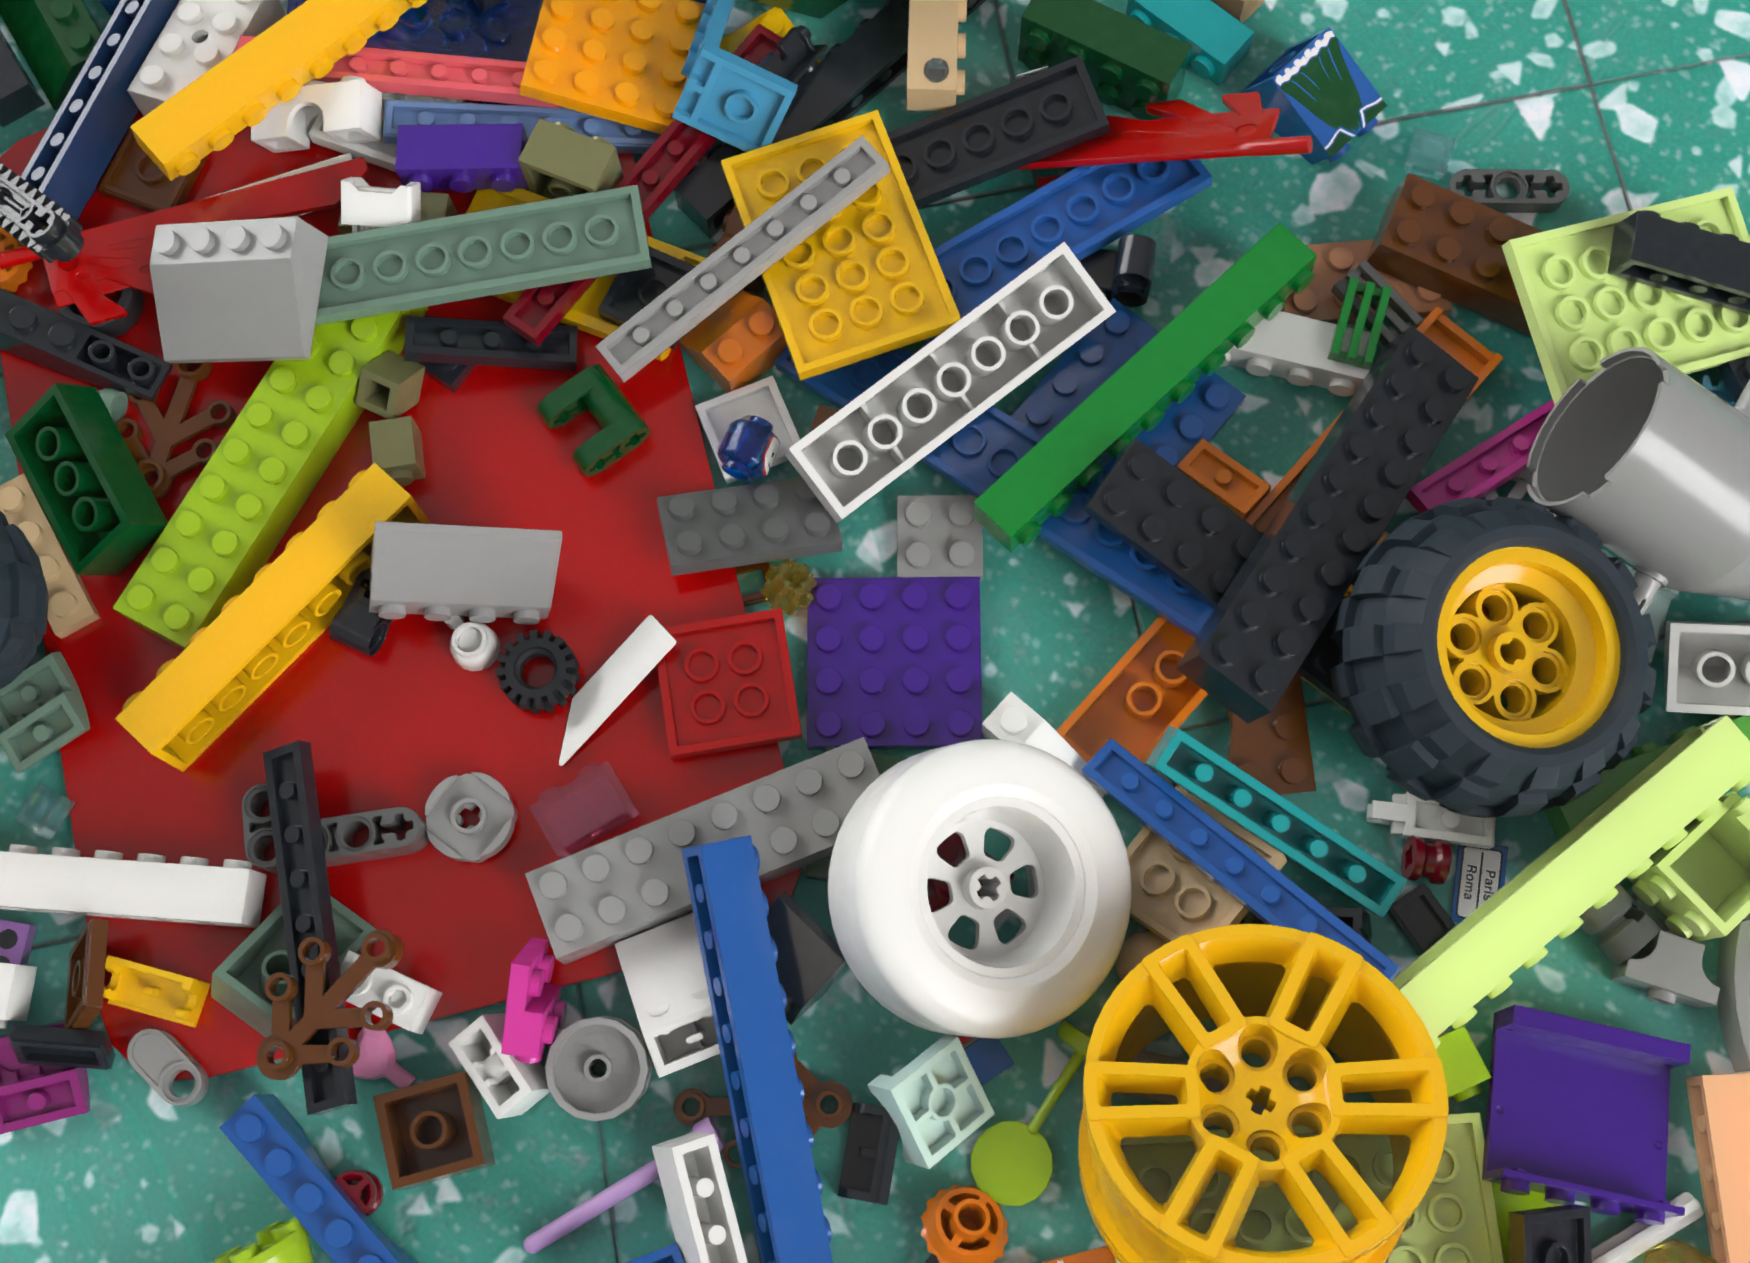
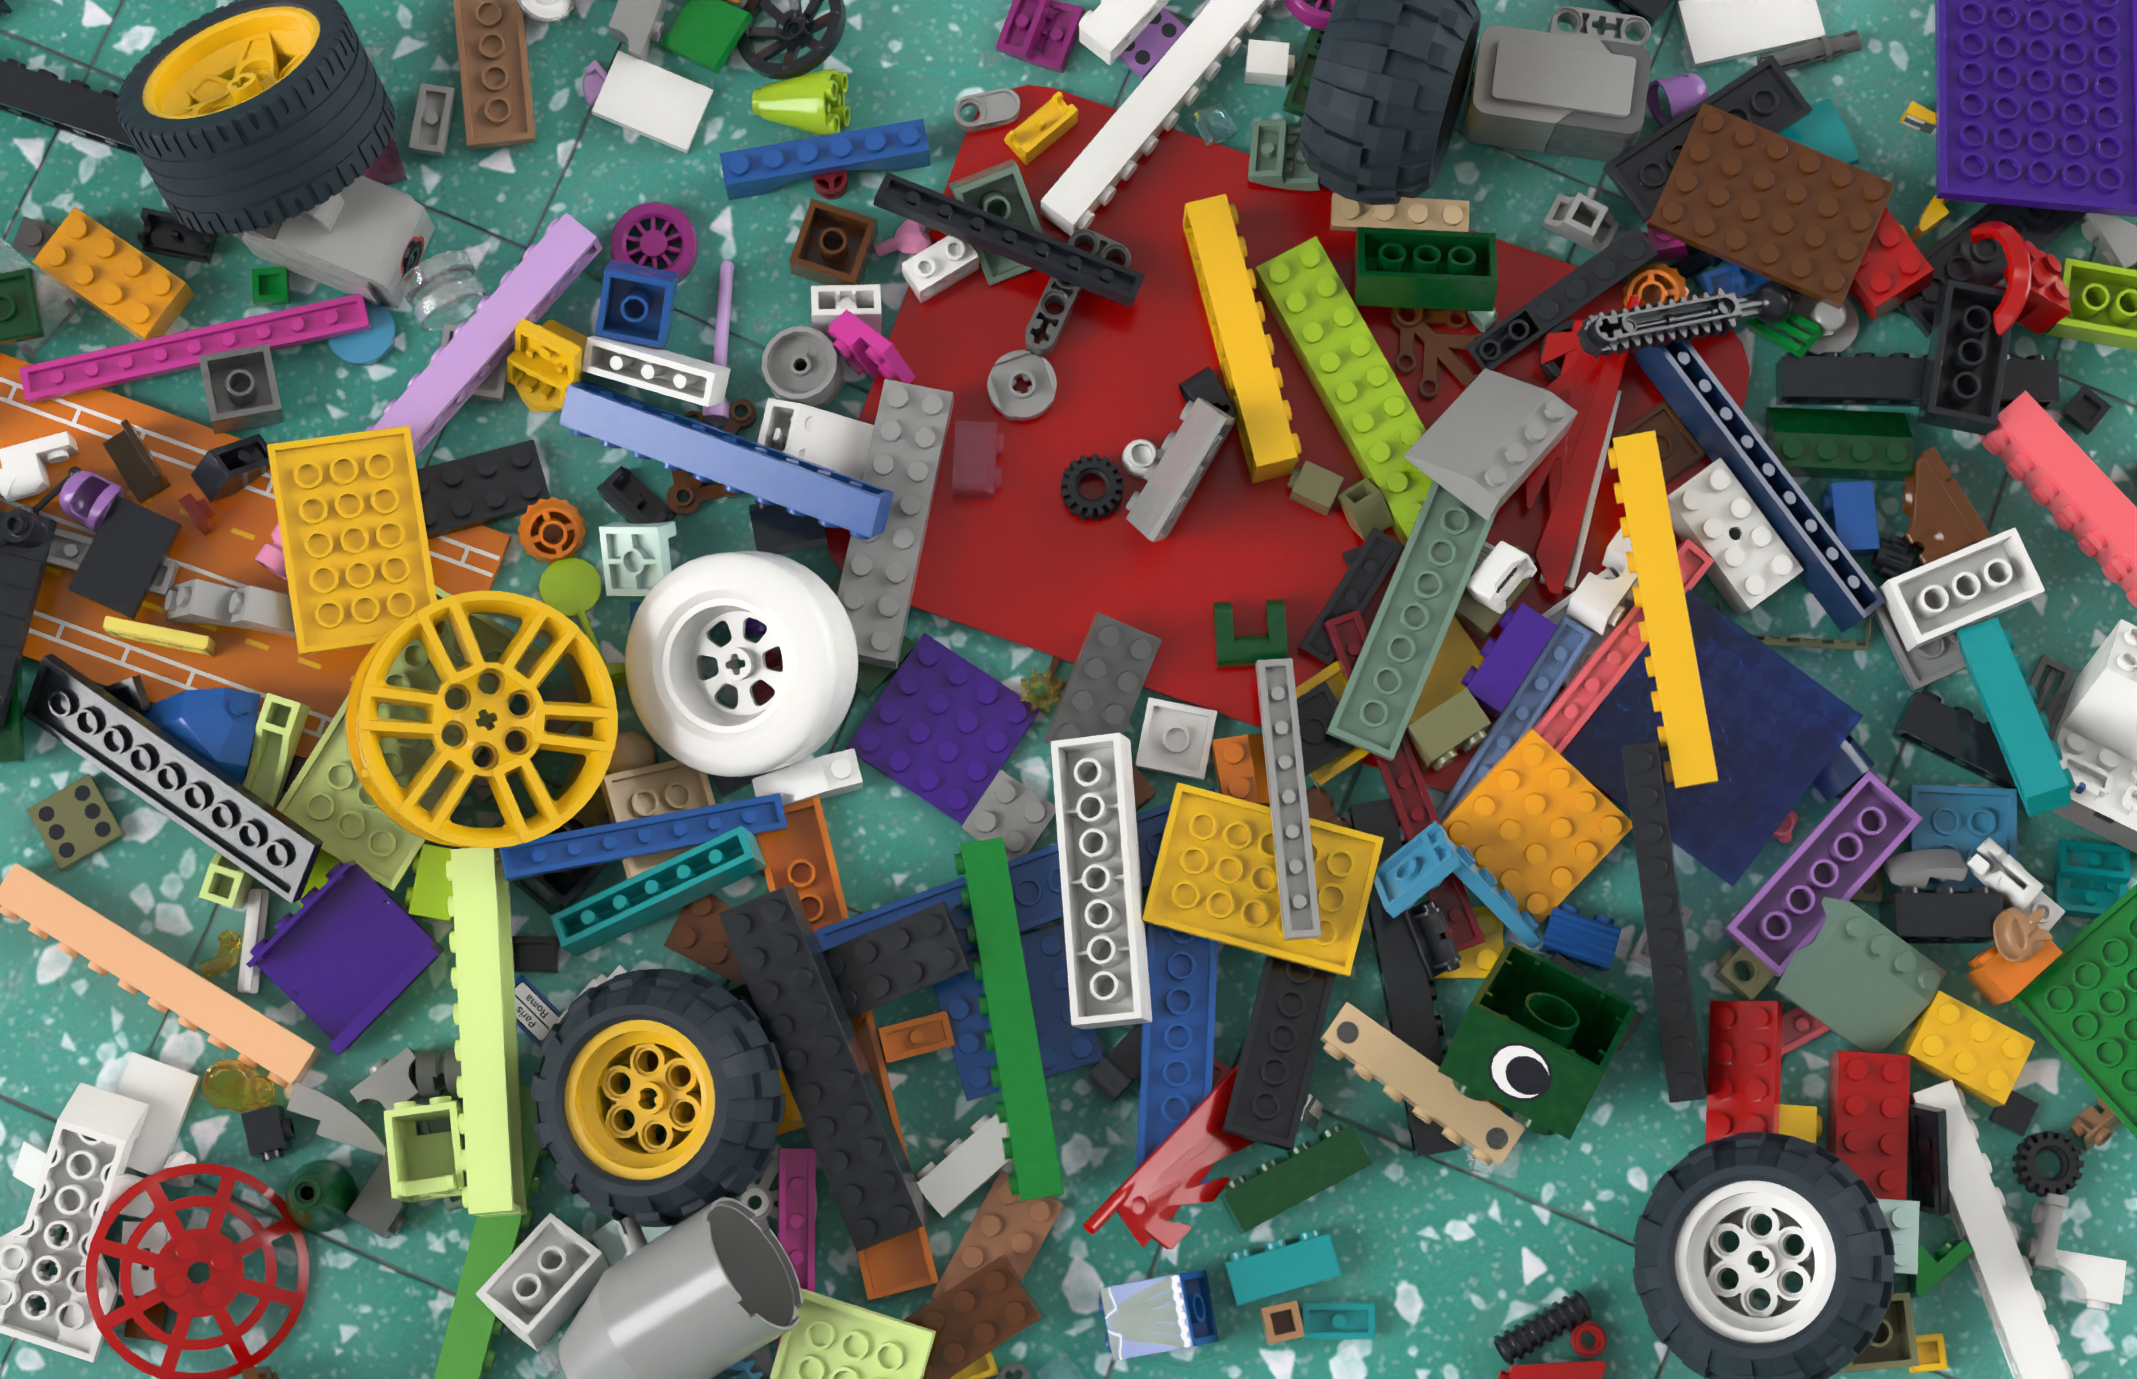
camera: 115 degrees right, 5 degrees up
black tile [9,1024,115,1070] -> none
reddish brown tile [64,919,108,1030] -> none
reddish brown plant [257,930,404,1080] -> none
white sticker [559,615,676,766] -> none
red plate [657,608,802,760] -> none
clear blue head [717,416,780,482] -> none
green tile [1327,277,1392,370] -> none
dark grey tile [1331,259,1423,347] -> none
dark red wheel [1401,835,1452,885] -> none

